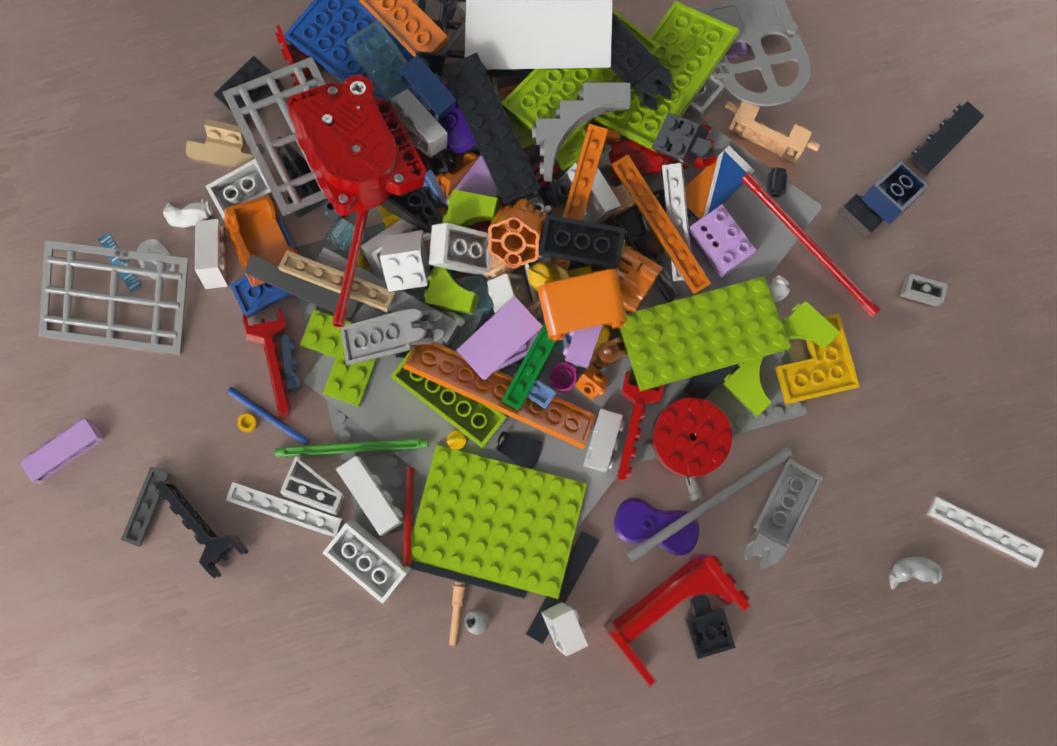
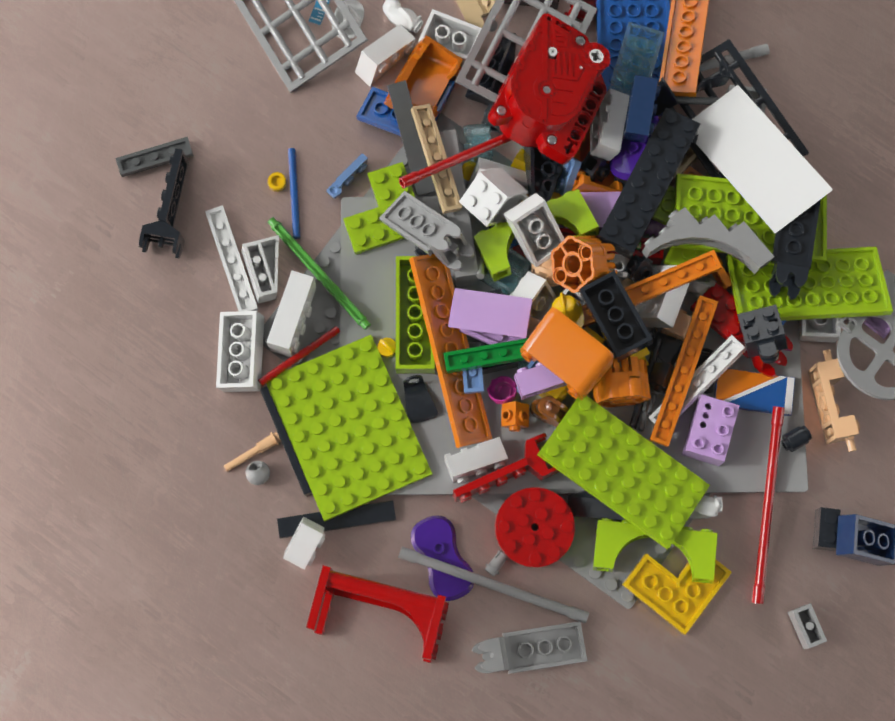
camera: 45 degrees right, 5 degrees down
lavender brick [20,418,104,483] -> none
red hinge [242,308,291,419] -> none
black brick [683,594,736,659] -> none

